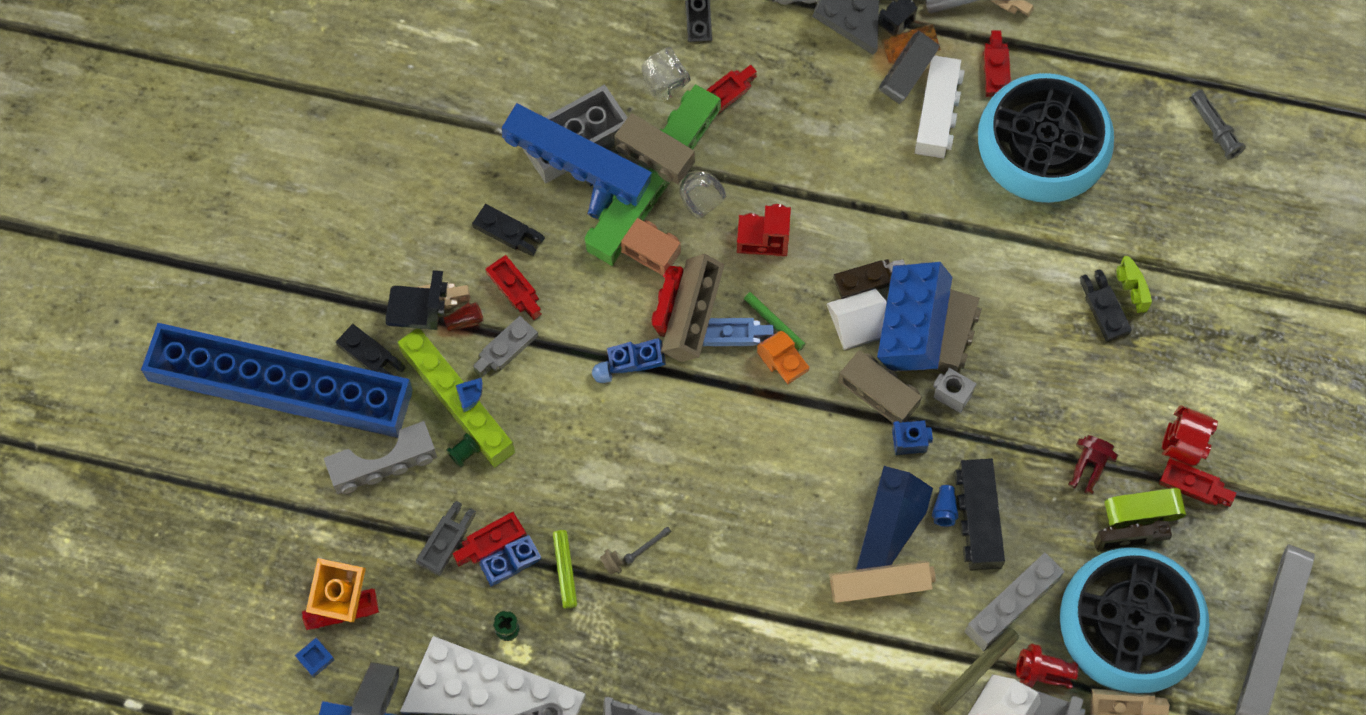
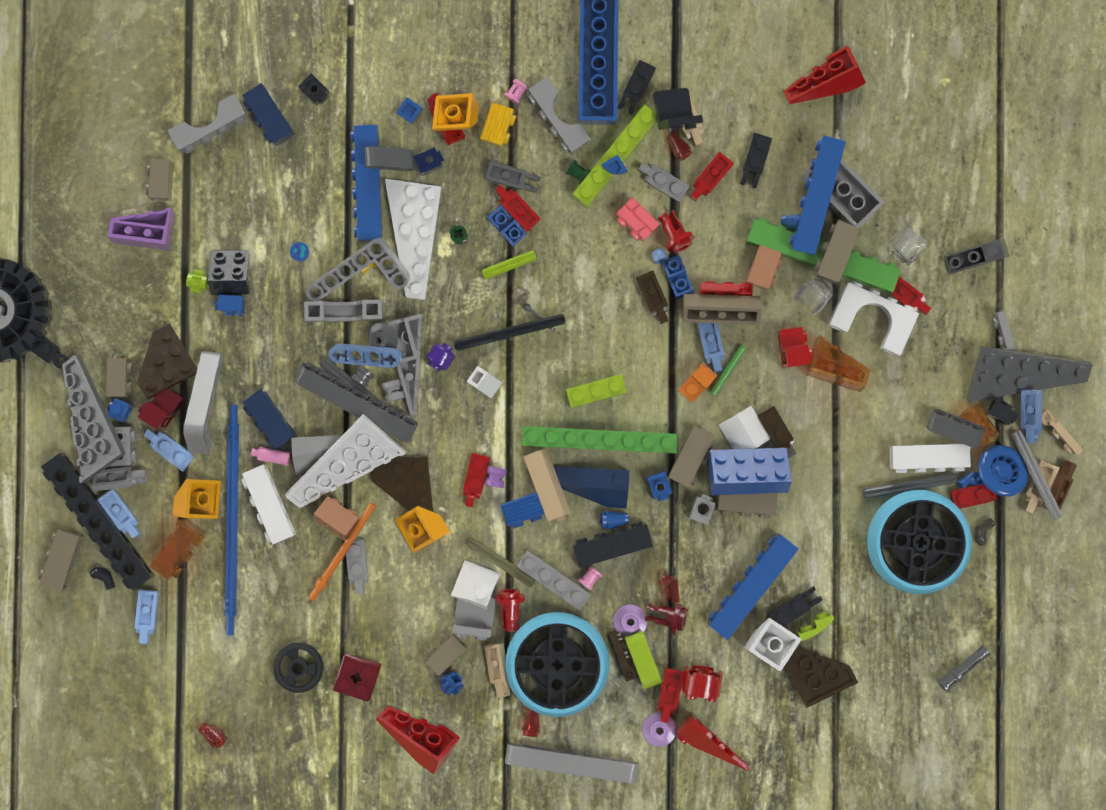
camera: 75 degrees right, 20 degrees up
none -> clear blue brick [413,147,445,176]
none -> dark purple head [427,343,455,372]
none -> black axle [454,314,566,351]
none -> red hinge [463,453,491,507]
none -> white brick [467,366,502,398]
none -> yellow brick [480,102,516,148]
none -> medium lavender wheel [485,466,507,488]
none -> blue brick [501,492,544,529]
none -> bright pink bush [504,79,529,104]
none -> clear red cone [521,709,540,738]
none -> bright green brick [522,426,677,453]
none -> lime brick [566,374,627,408]
none -> bright pink bush [578,565,603,590]
none -> lavender piece [613,604,647,637]
none -> coral brick [616,197,660,242]
none -> dark brown hinge [635,270,669,325]
none -> lavender piece [642,712,677,747]
none -> red piece [658,210,695,253]
none -> clear red bracket [658,575,680,603]
none -> red wedge [676,713,750,771]
none -> blue brick [708,534,799,640]
none -> white slope [744,618,801,672]
none -> red wedge [784,46,866,105]
none -> dark brown plate [785,647,858,708]
none -> clear orange wedge [805,335,870,392]
none -> white arch [827,281,919,357]
none -> dark grey axle [863,473,958,499]
none -> blue arm [957,472,984,489]
none -> clear smoke arm [974,518,995,546]
none -> blue wheel [978,445,1028,497]

